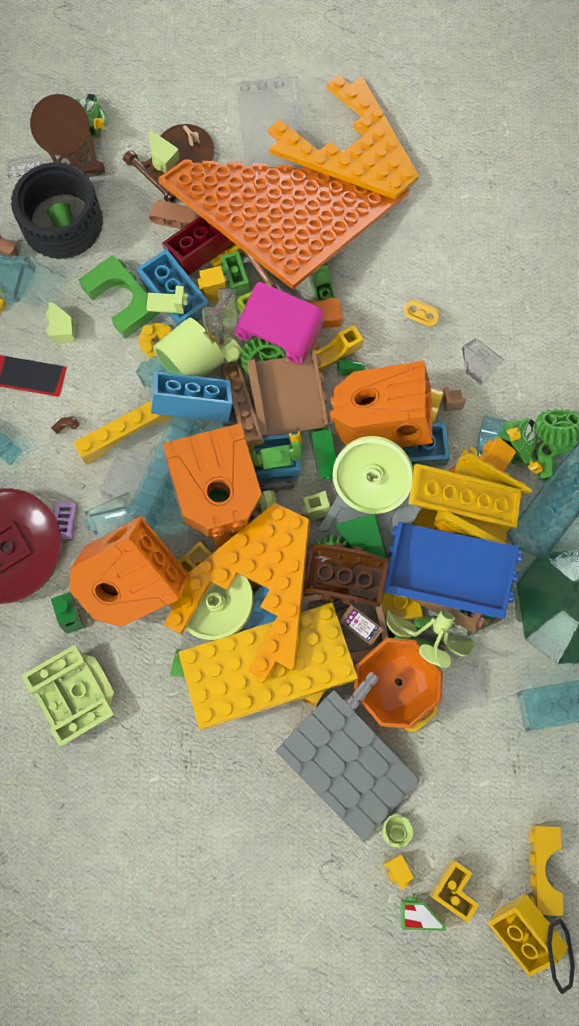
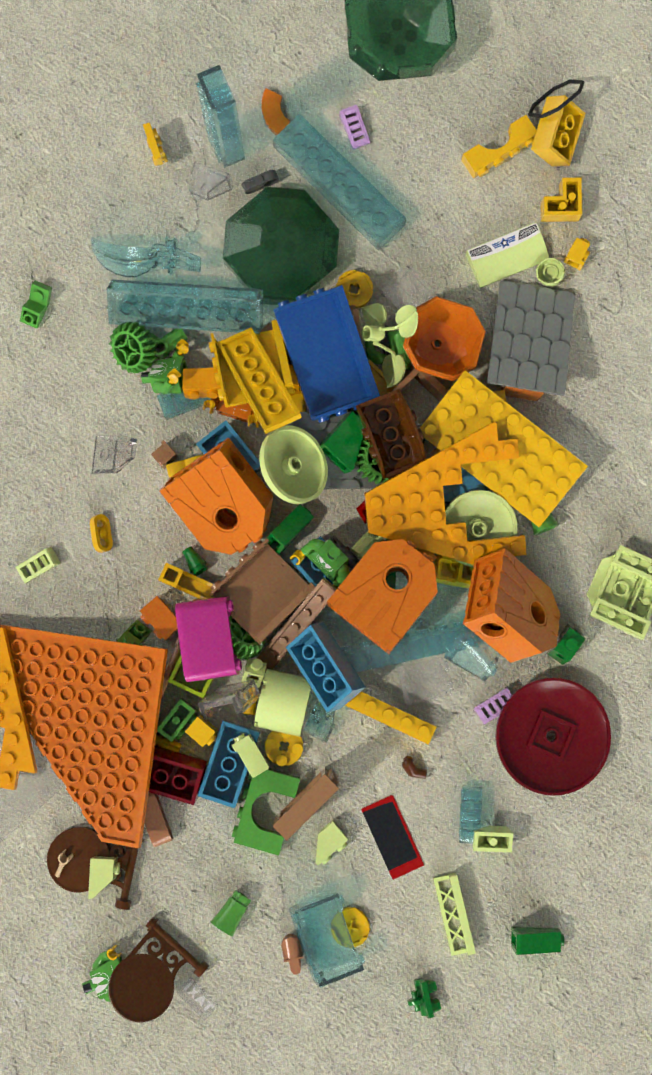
camera: 125 degrees left, 10 degrees up
black tyre [11,162,103,259] -> none
yellowish green brick [302,491,331,521] -> none
tile [339,605,383,645] -> none
light grey axle [347,672,379,709] -> none
slope [401,897,446,931] -> none
none -> yellowish green slope [16,547,60,583]
none -> medium nougat window [272,768,339,840]
none -> yellow plate [336,270,373,309]
none -> yellowish green slope [465,222,549,288]

